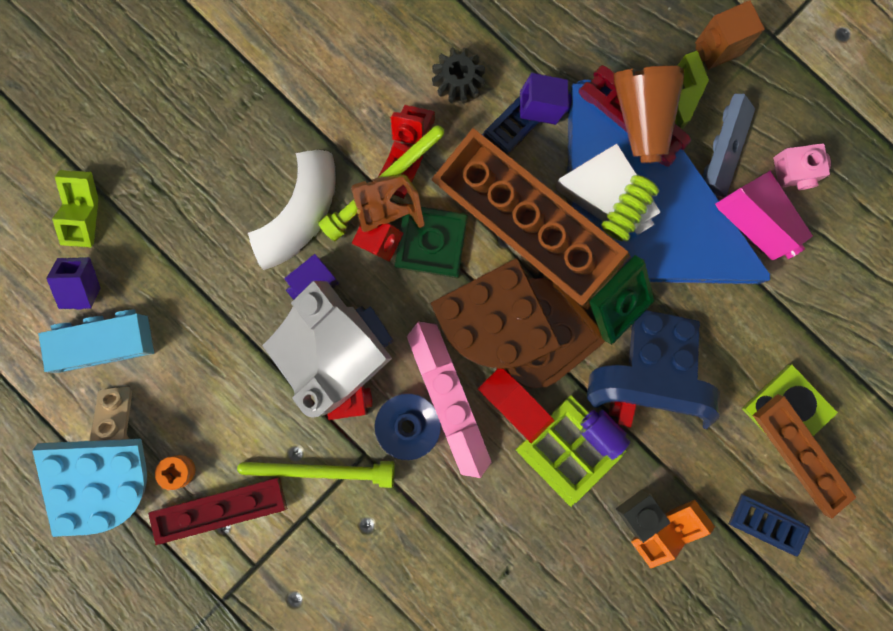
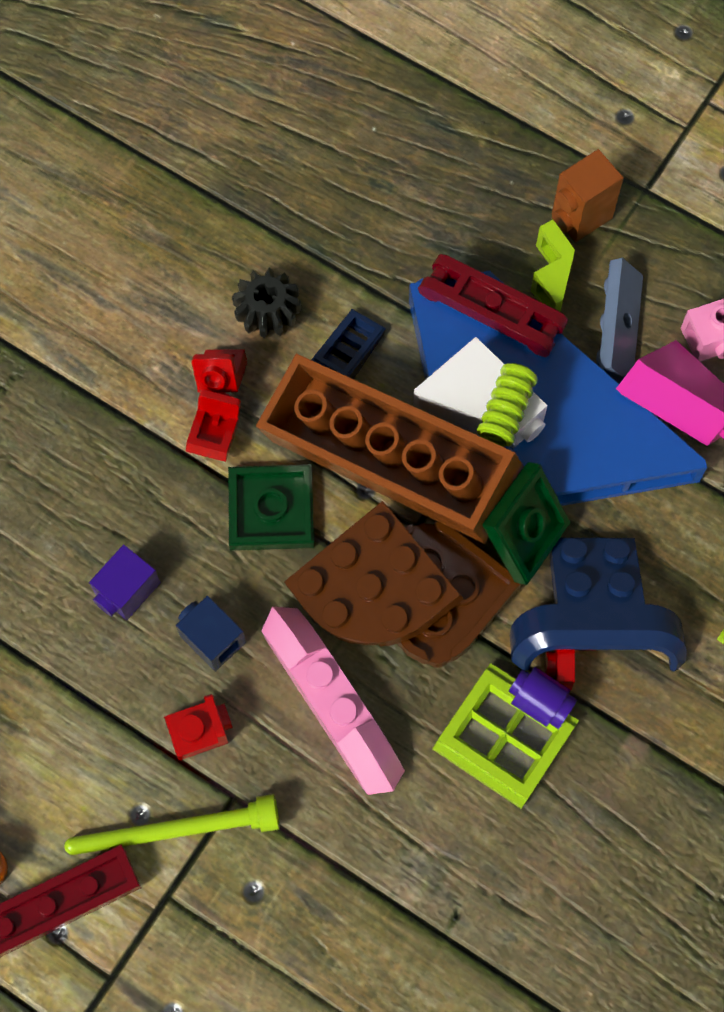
camera: 10 degrees left, 15 degrees down
white brick [248,150,336,270] -> none
light grey slope [262,281,392,417] -> none
lime piece [318,125,445,242] -> none
dark orange piece [351,174,424,232] -> none
red bracket [352,223,404,262] -> none
dark blue dish [375,394,441,460] -> none
red slope [478,369,555,444] -> none
dark purple brick [520,73,572,125] -> none
dark orange cone [614,66,685,163] -> none
pearl dark grey brick [616,490,671,543] -> none
orange slope [631,500,715,568] -> none

